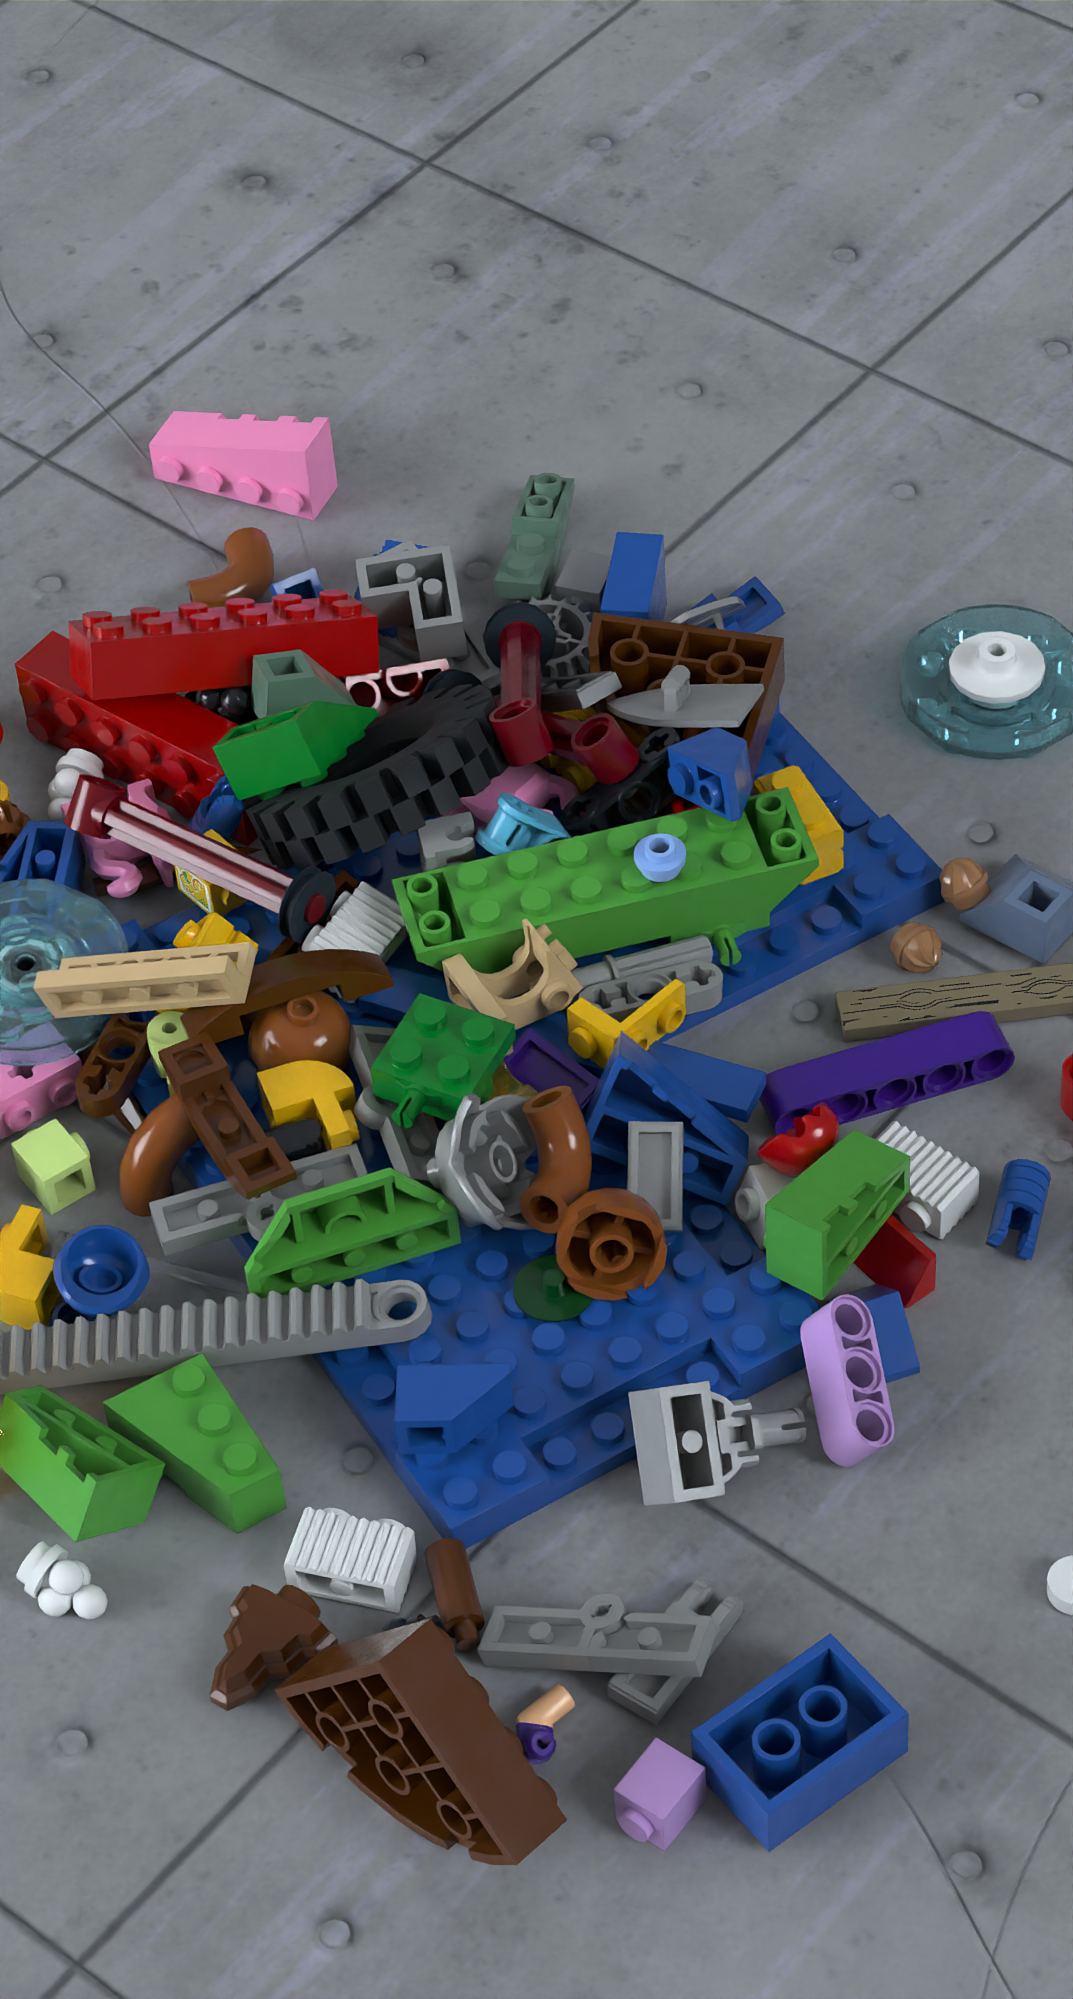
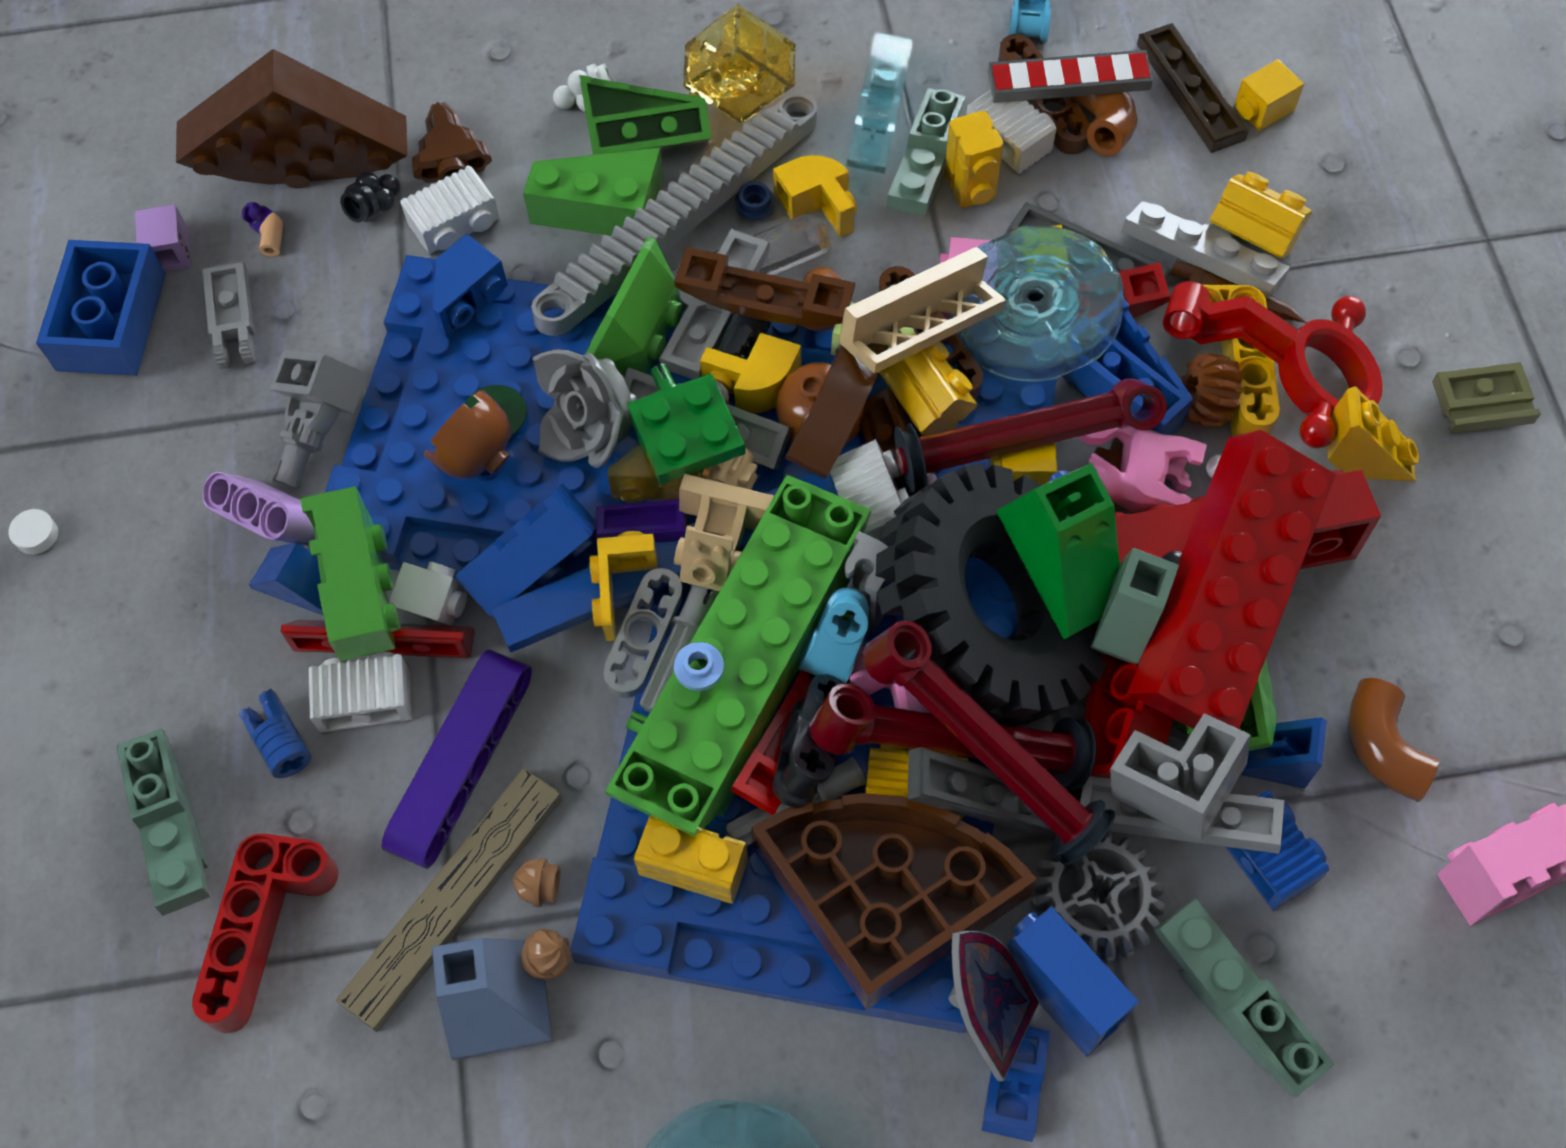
camera: 130 degrees right, 15 degrees up
yellowish green brick [11,1118,96,1215] -> none
blue hat [53,1225,150,1317] -> none
reddish brown cylinder [424,1538,485,1651] -> none
light grey hinge [477,1593,717,1678] -> none
dark orange cylinder [519,1086,592,1233] -> none
light grey brick [555,549,612,613] -> none
light grey shield [606,665,764,728] -> none
light grey tile [627,1121,684,1233] -> none
blue slope [667,727,753,822] -> none
red hair [757,1102,839,1177] -> none

